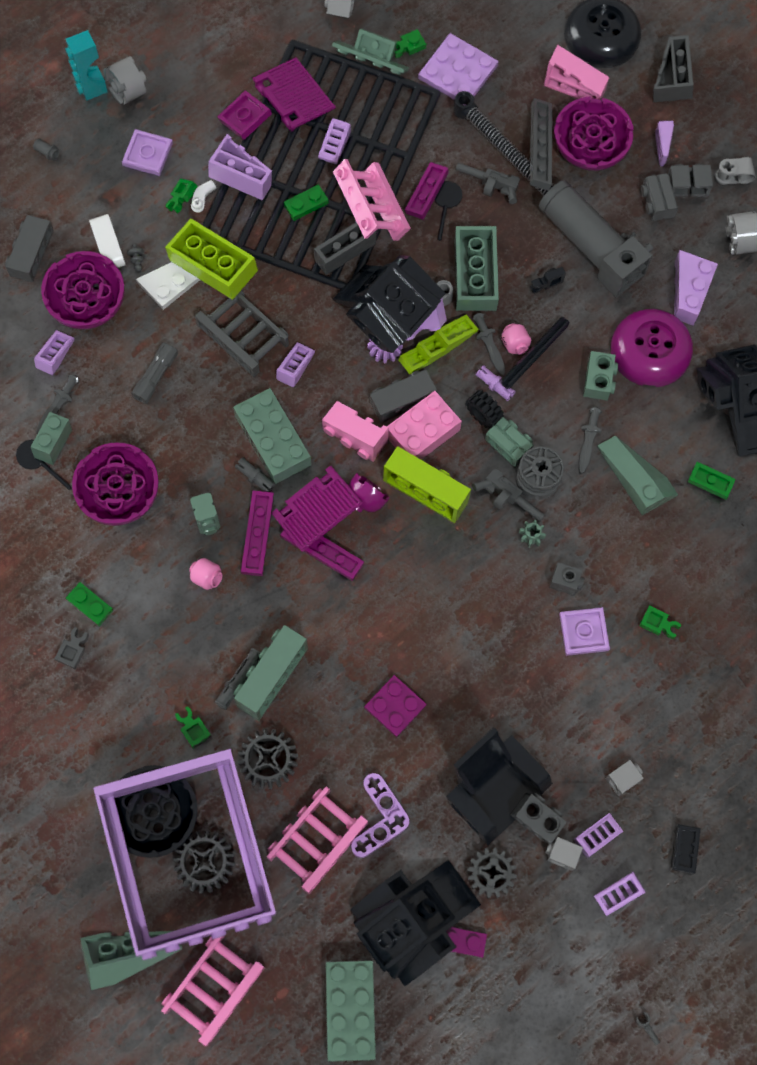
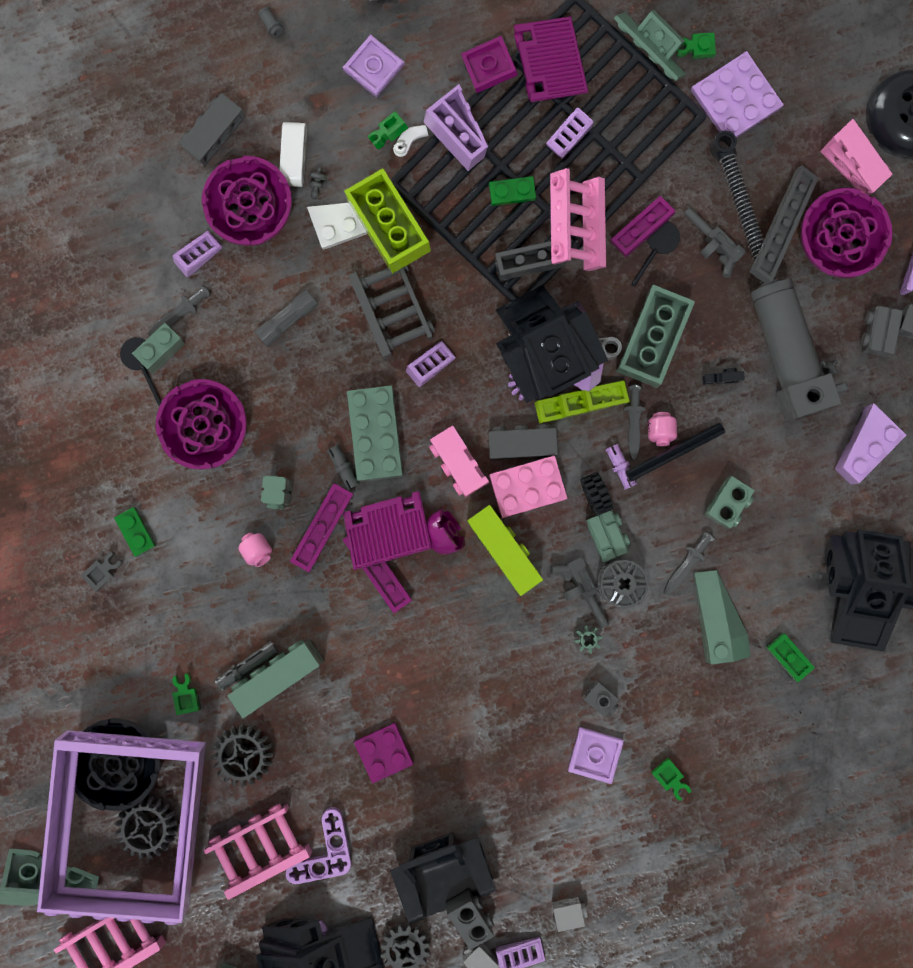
camera: 30 degrees right, 15 degrees up
magenta brick [611,309,693,387] -> none

